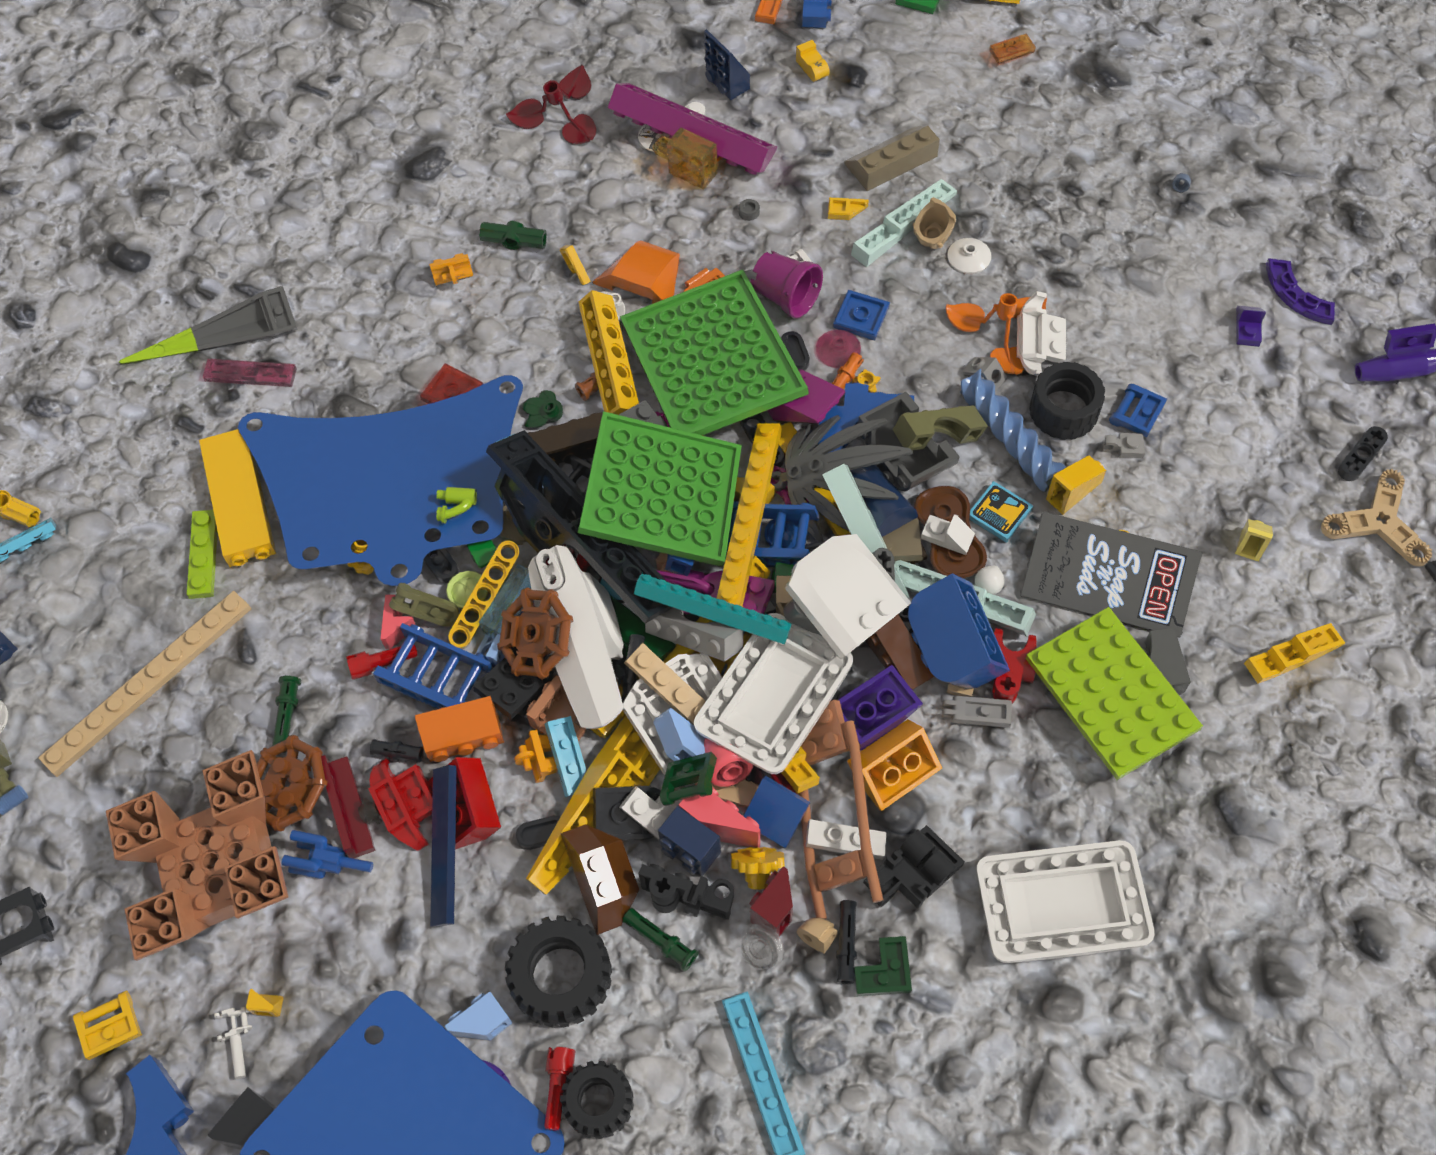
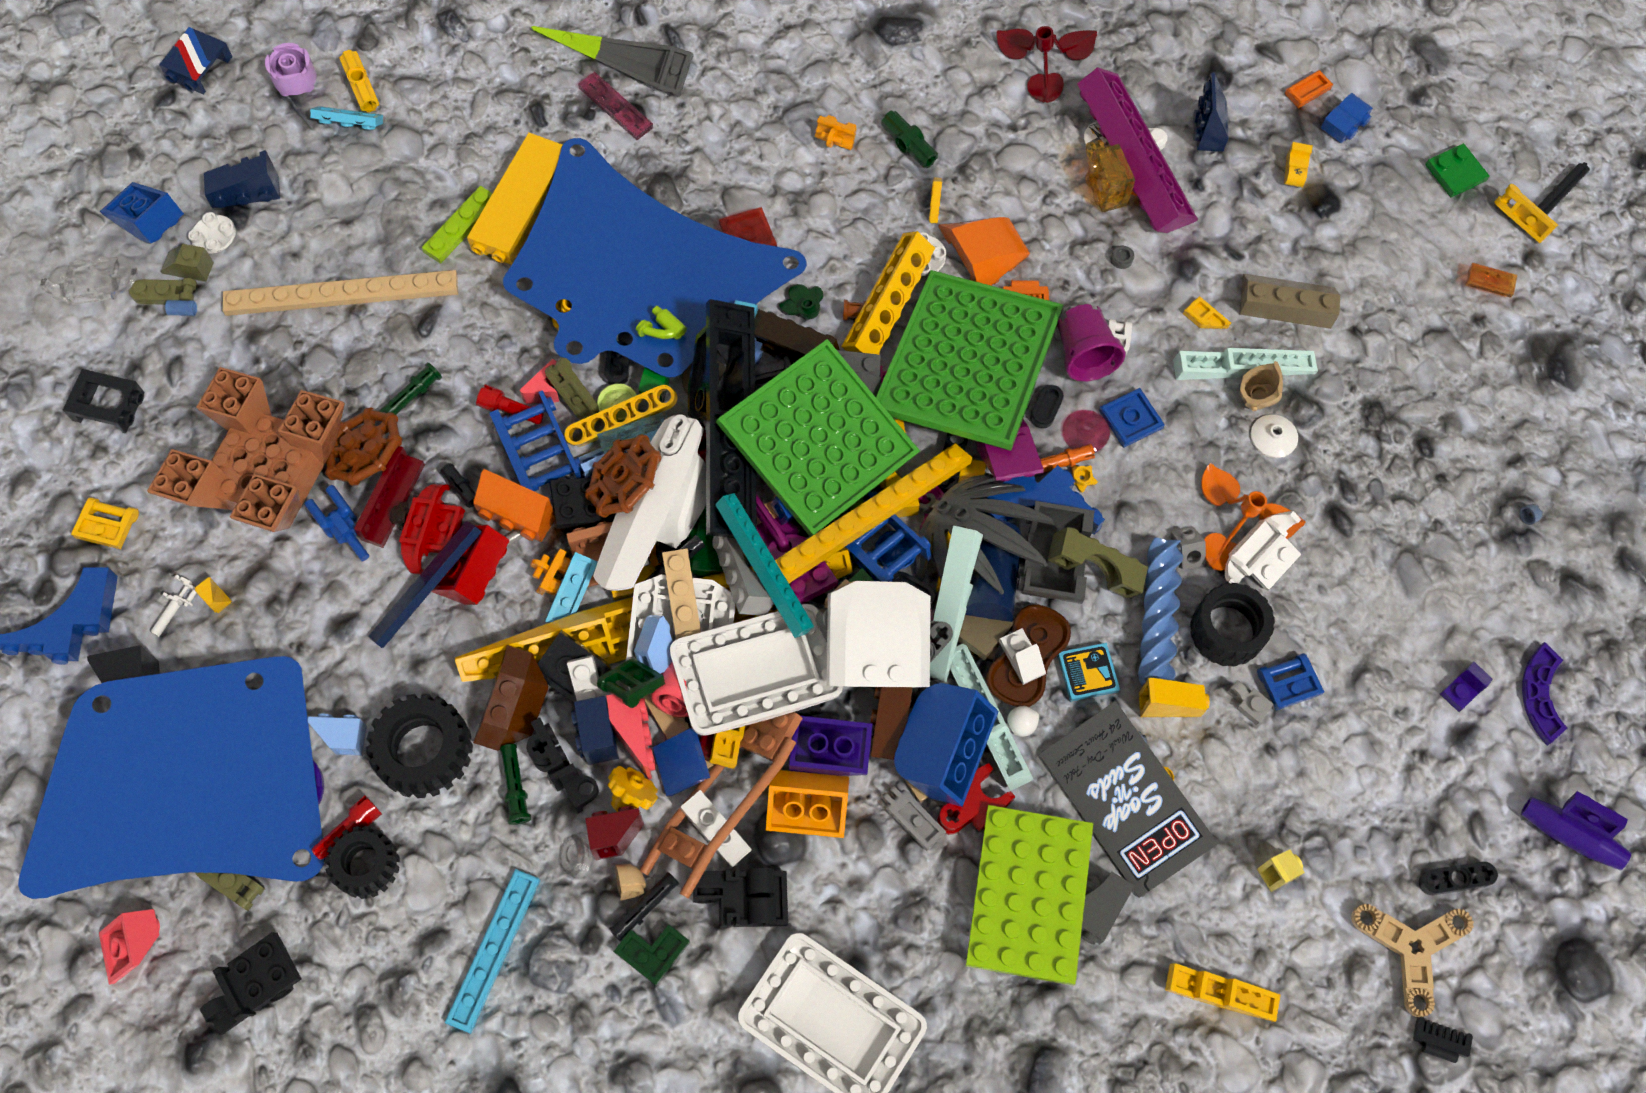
camera: 35 degrees right, 5 degrees up
black tile [516,815,560,850] -> none

